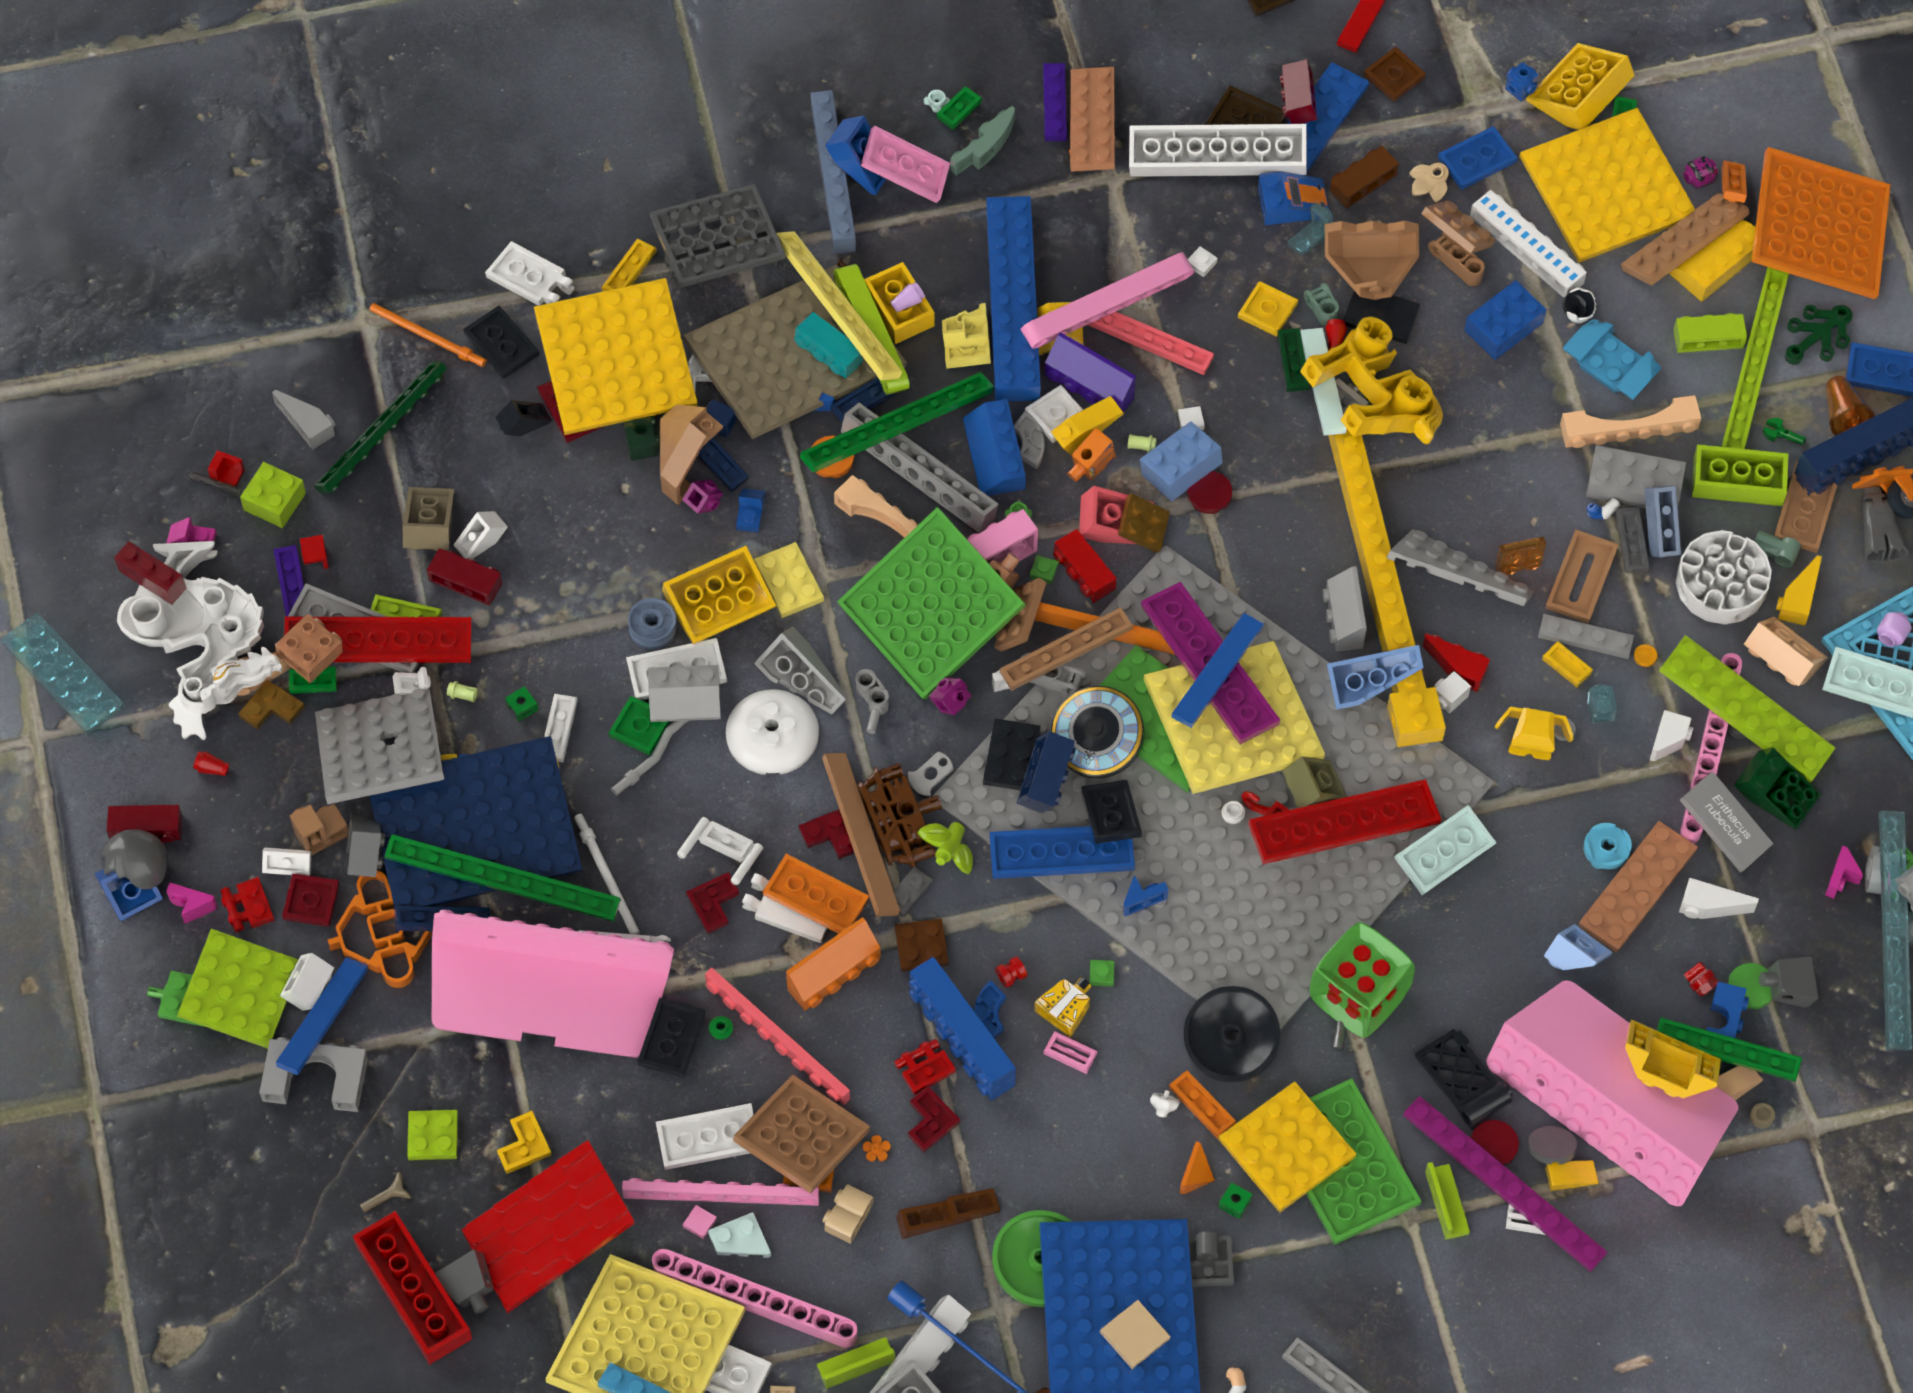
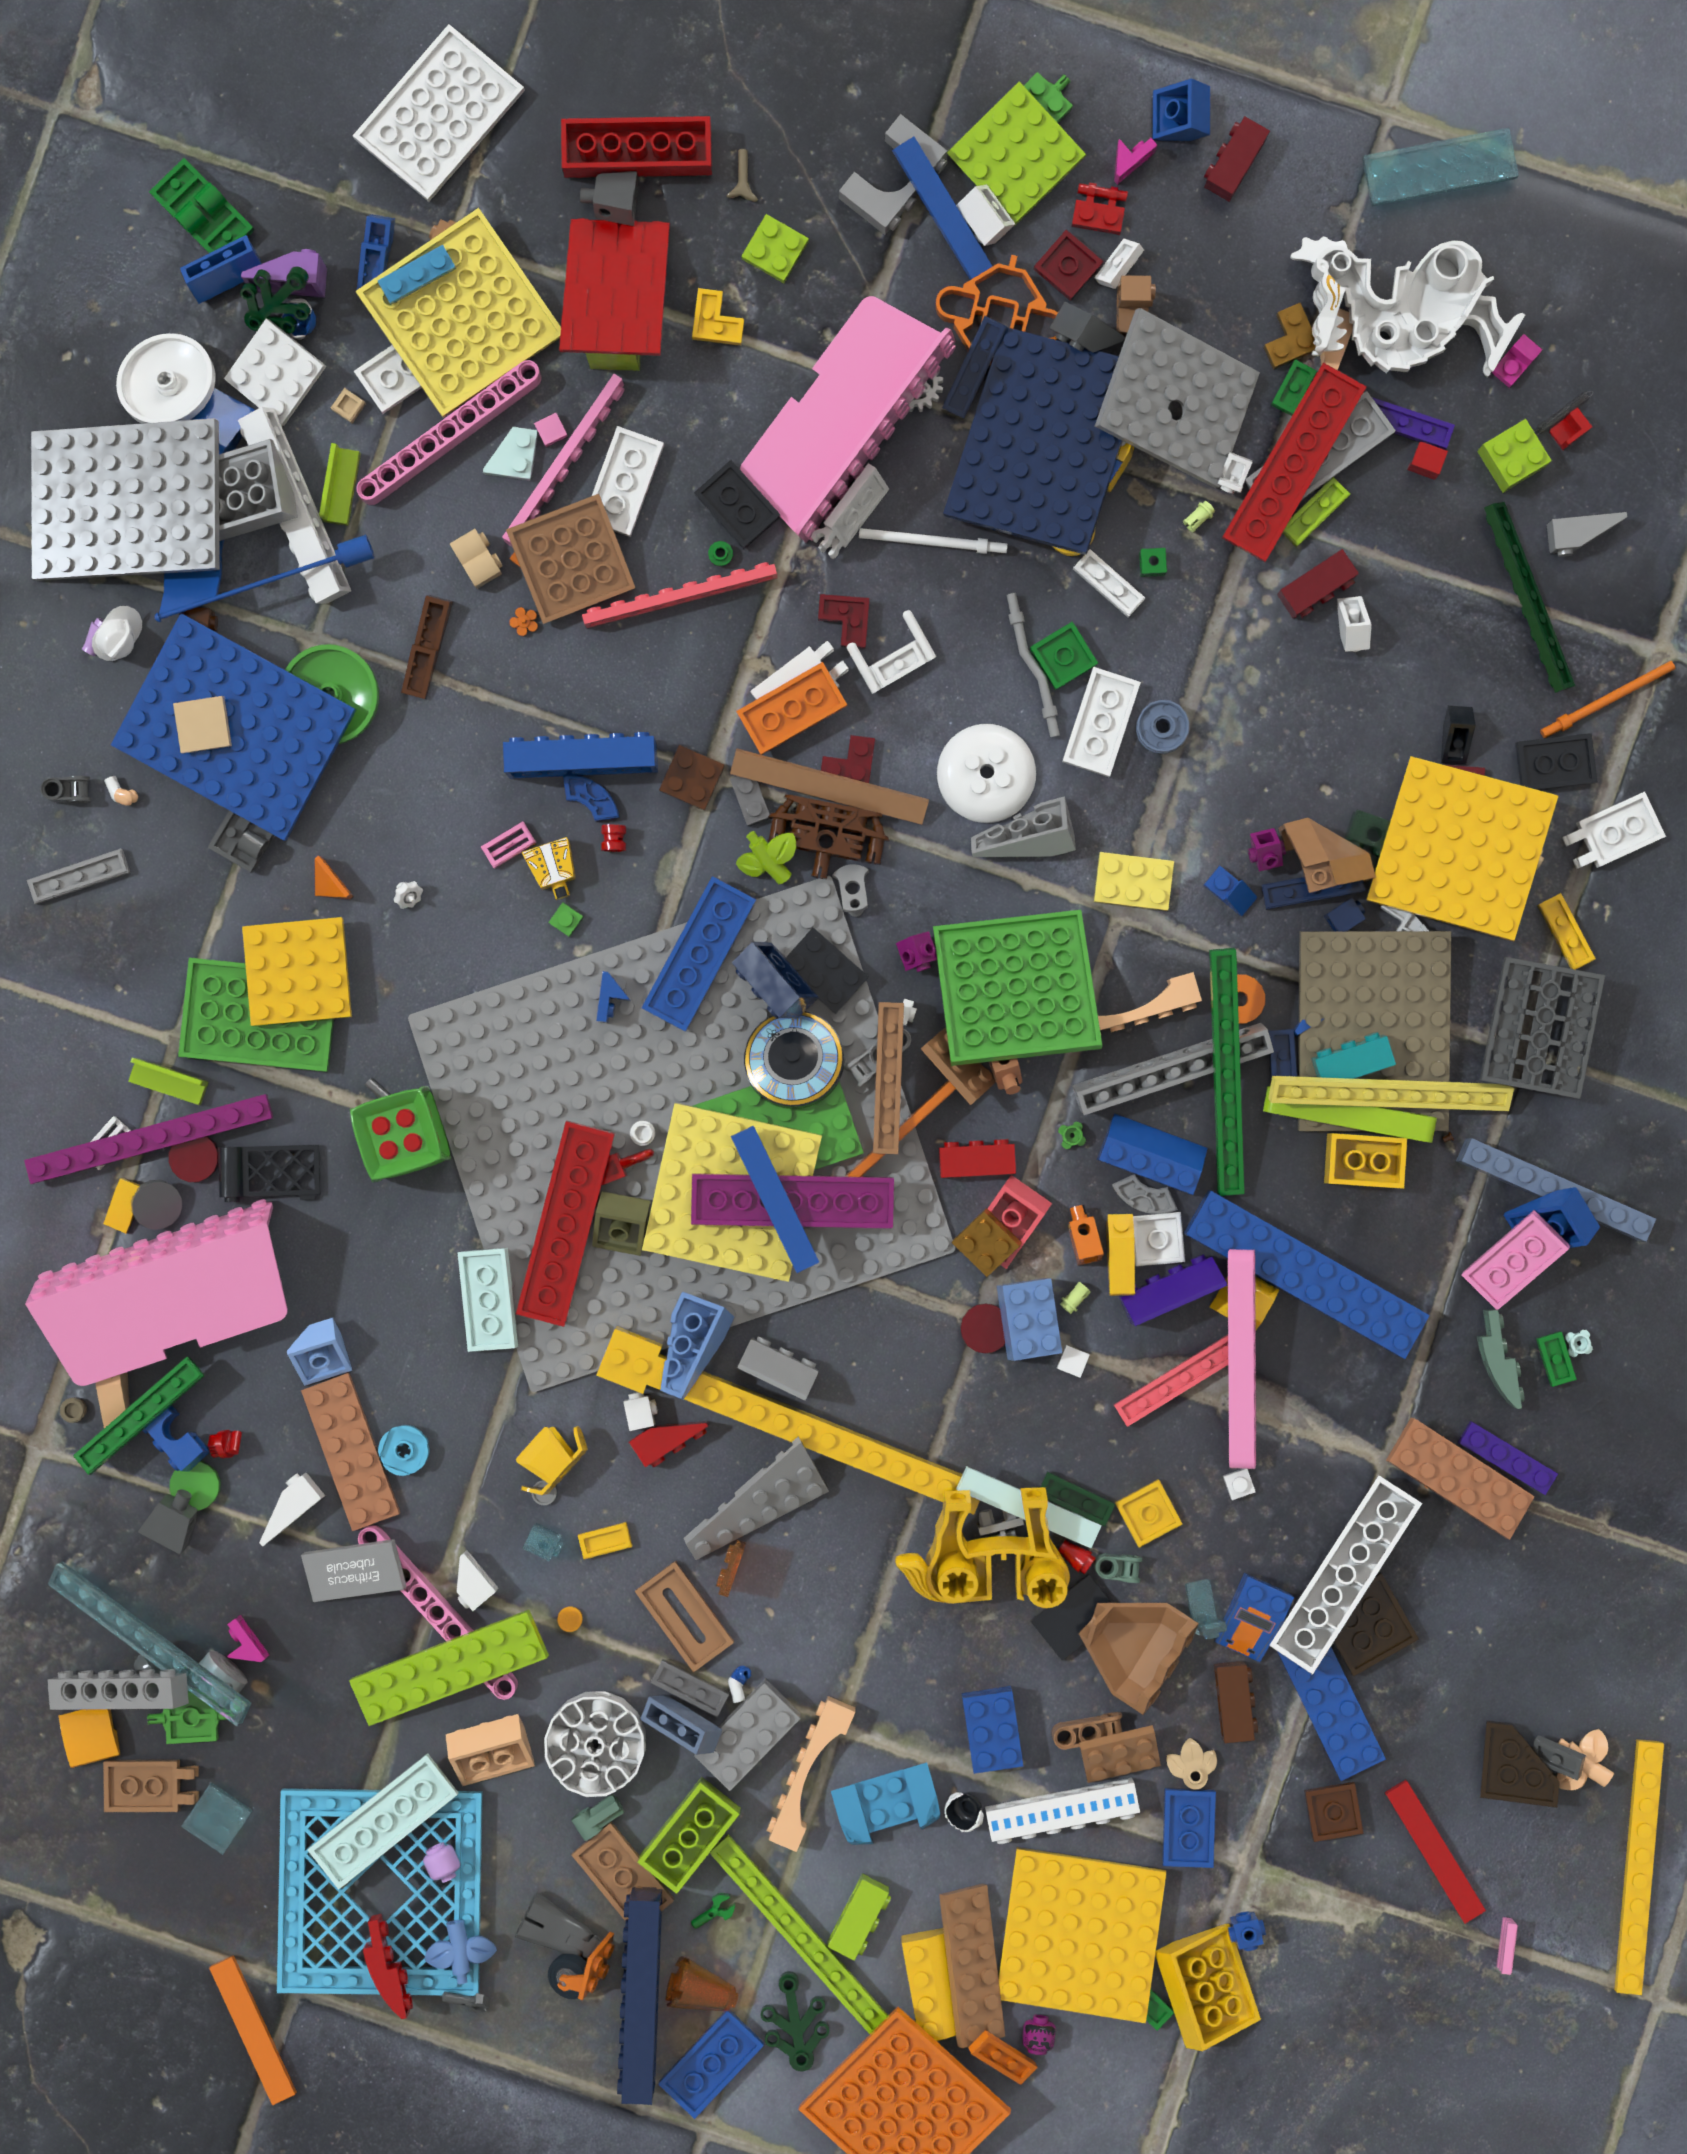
camera: 125 degrees right, 25 degrees up
dark grey piece [101,829,168,889] -> none
dark red brick [114,541,187,605] -> none
red cone [193,751,230,777] -> none
nougat brick [275,614,343,683] -> none
green plate [385,834,621,922] -> none
dark tan slope [403,487,454,551] -> none
light grey slope [648,665,721,722] -> none
yellow slope [662,546,776,645] -> none
orange slope [786,917,881,1011] -> none
light grey beam [856,669,889,734] -> none
lavender cone [890,282,925,312] -> none
red plate [893,1039,956,1095] -> none
dark red plate [908,1086,960,1153] -> none
light yellow slope [942,303,991,369] -> none
bright pink brick [967,509,1038,564] -> none
bright green plate [1030,555,1058,585] -> none
black tile [1081,780,1142,844] -> none
orange plate [1169,1070,1236,1139] -> none
black dish [1184,986,1281,1082] -> none
green piece [1218,1182,1253,1220] -> none
brick [1280,59,1317,124] -> none
light grey plate [1538,614,1634,659] -> none
yellow slope [1625,1019,1721,1098] -> none
dark green slope [1734,747,1821,829] -> none
yellow slope [1776,555,1822,626] -> none

